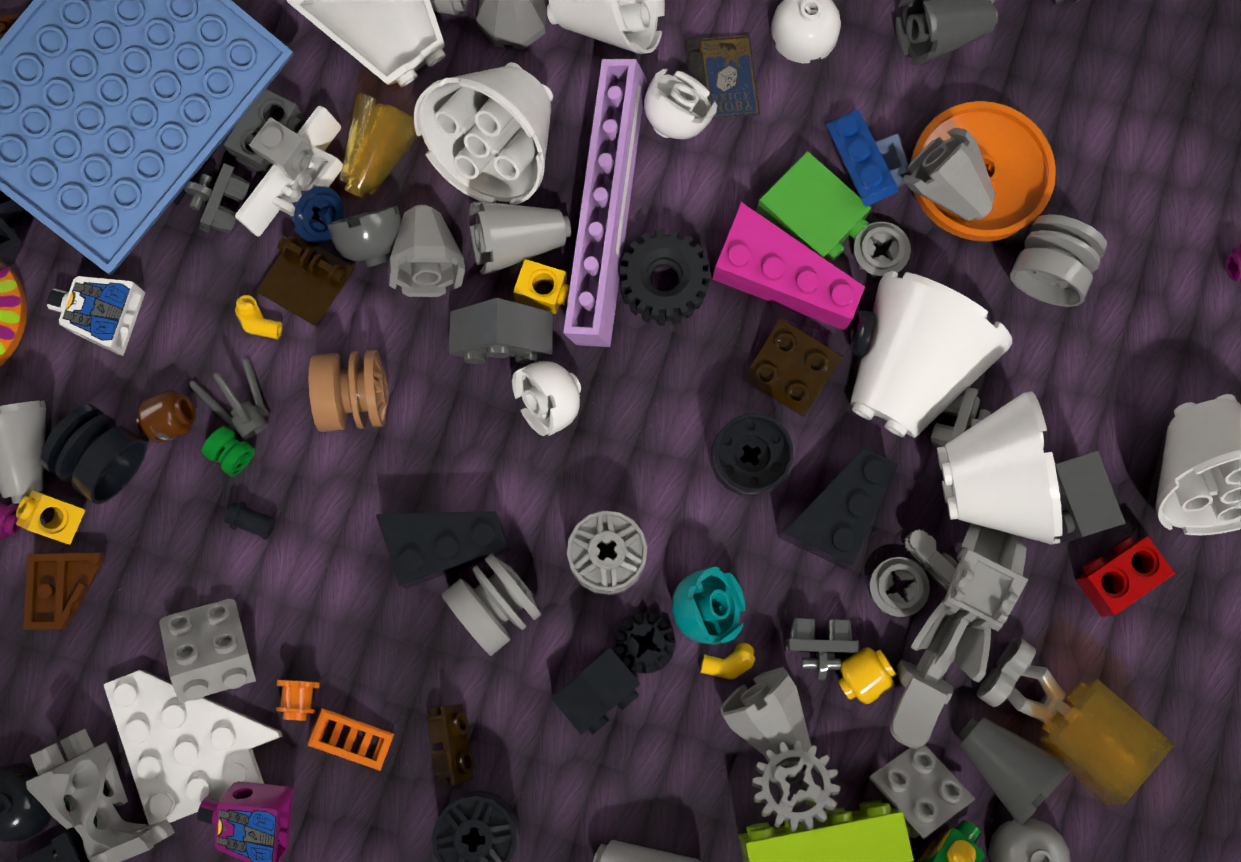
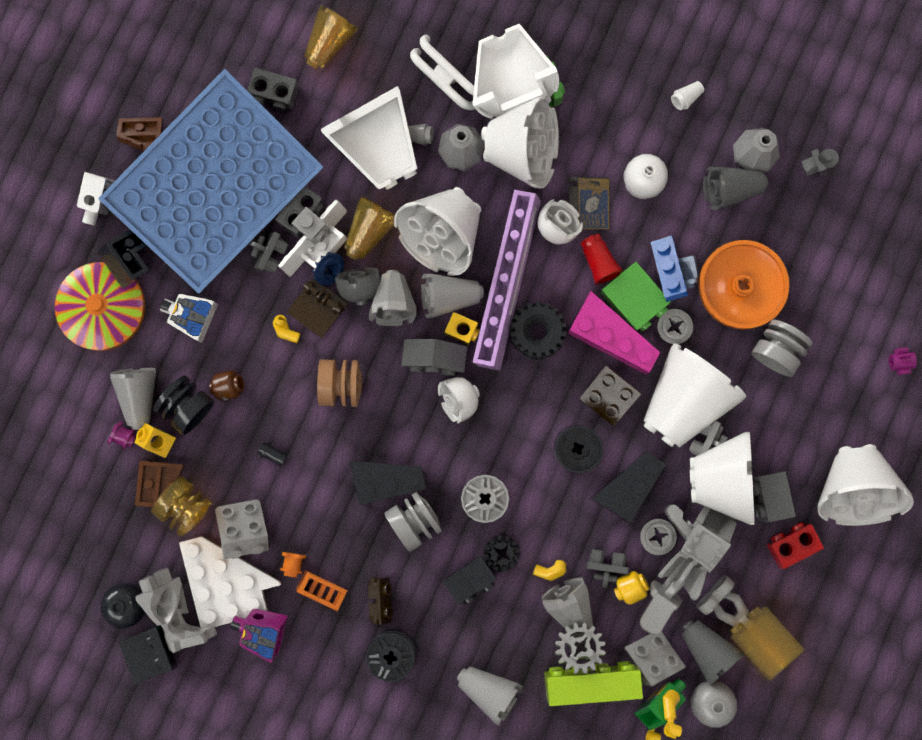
camera: 10 degrees right, 5 degrees up
dark grey plant [190,358,270,440] -> none
green wheel [201,426,255,477] -> none
teal cylinder [672,567,745,645] -> none
black piece [848,310,876,358] -> none
light grey cone [903,128,996,221] -> none
none -> clear yellow wheel [151,476,212,537]
none -> red plant [580,234,623,285]

